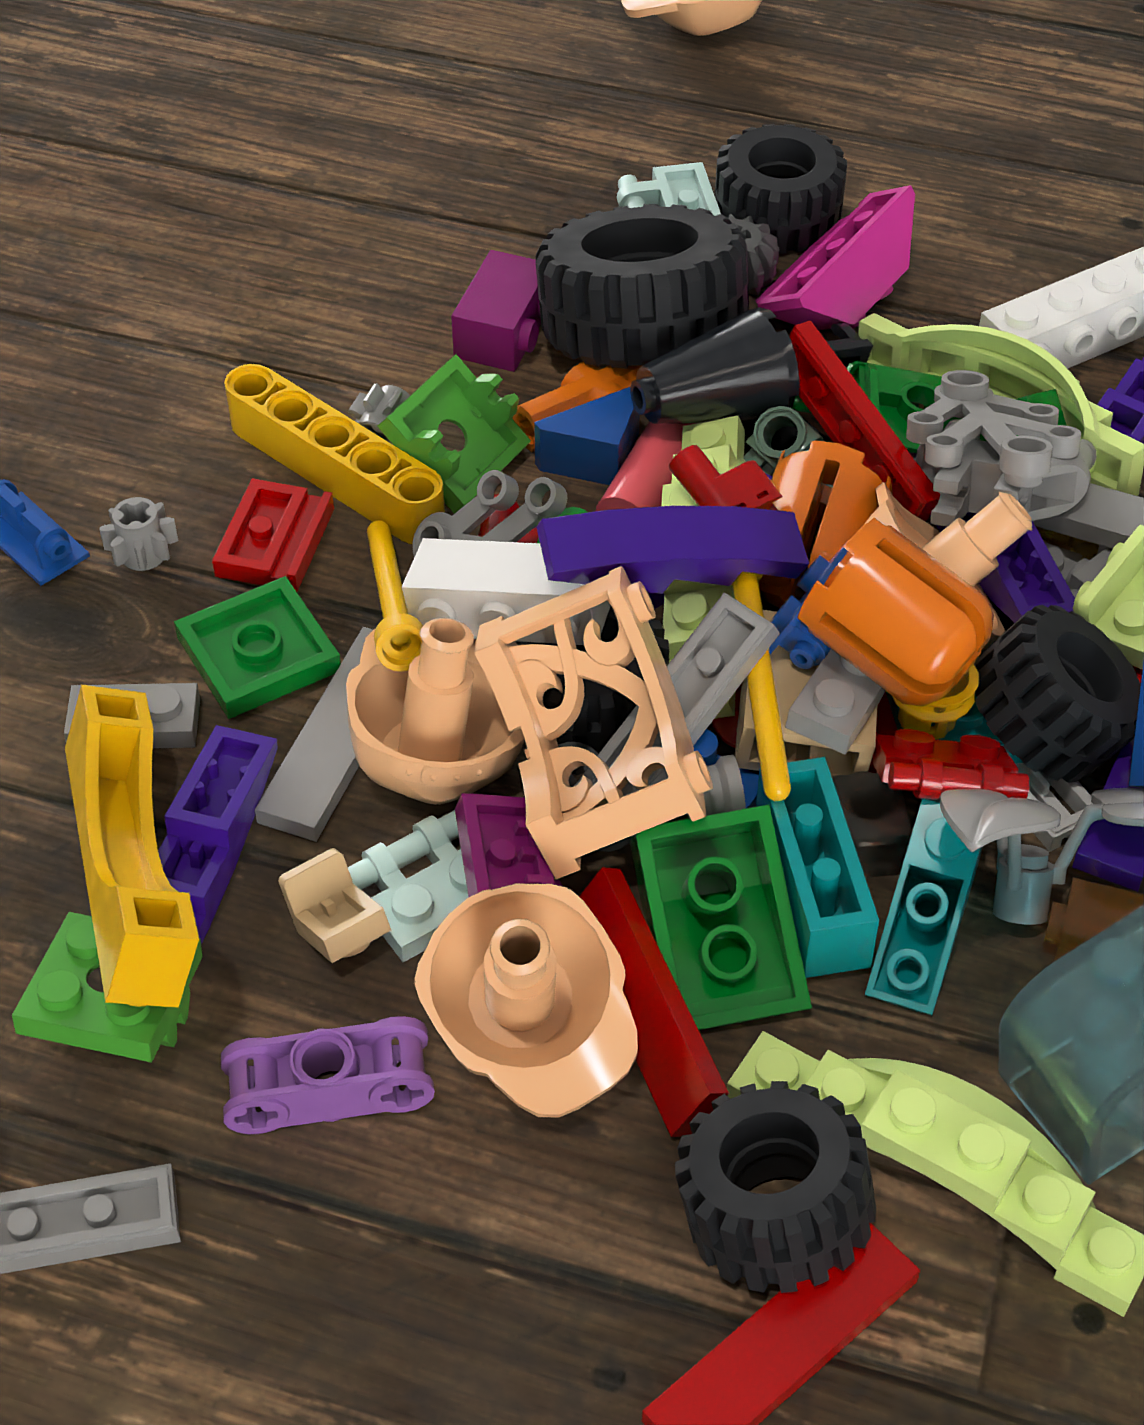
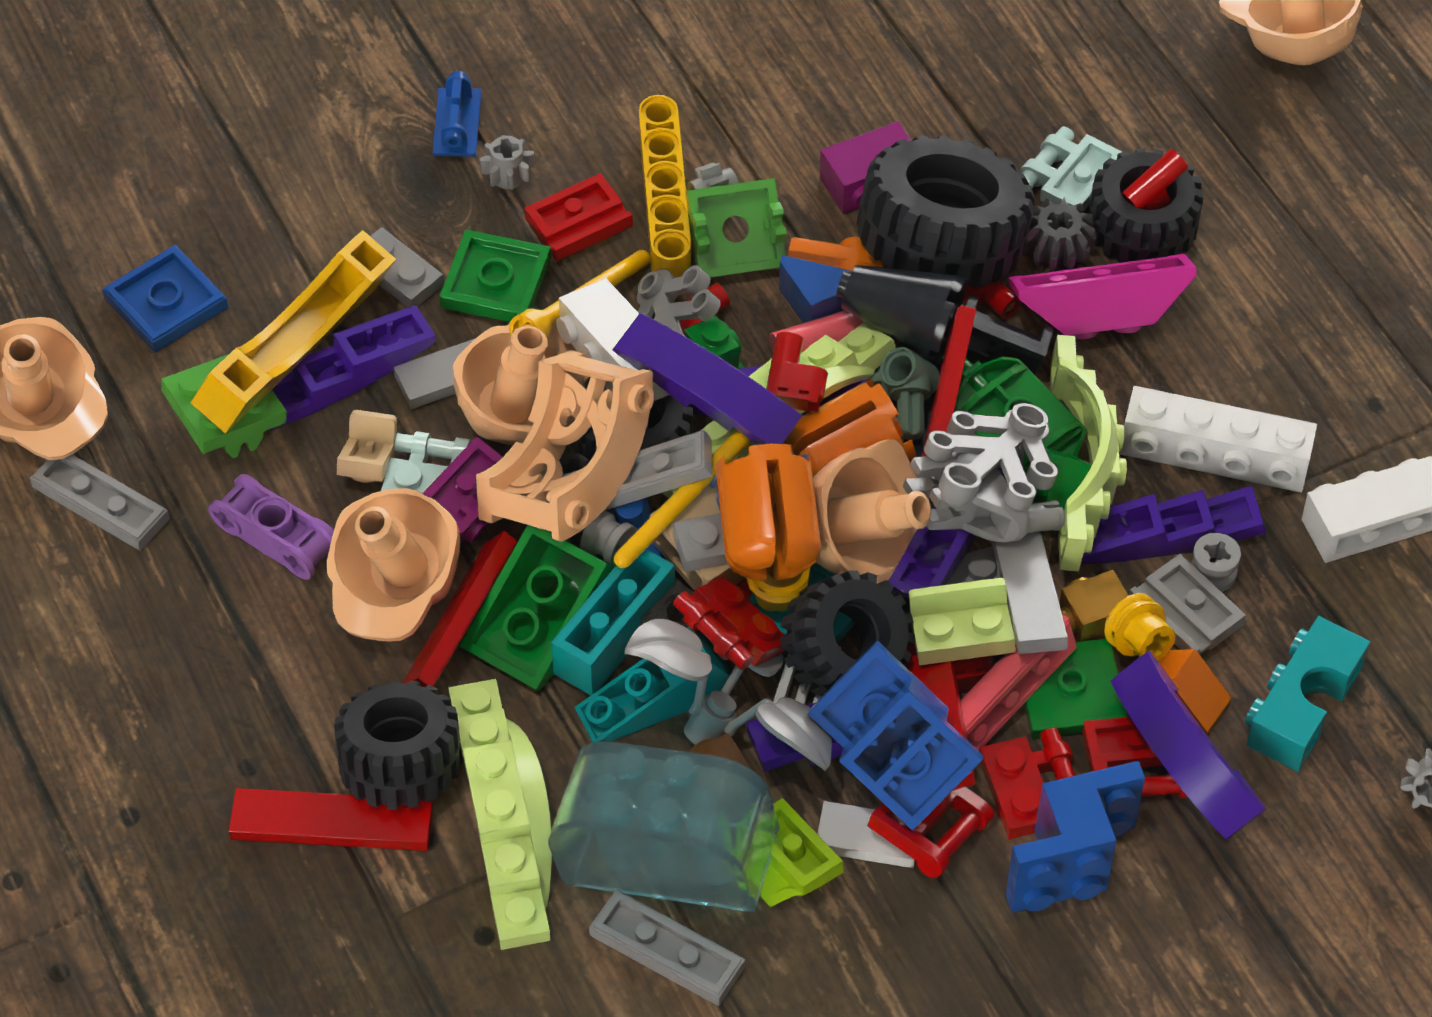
camera: 45 degrees right, 5 degrees up
none -> red piece [1121,149,1188,210]

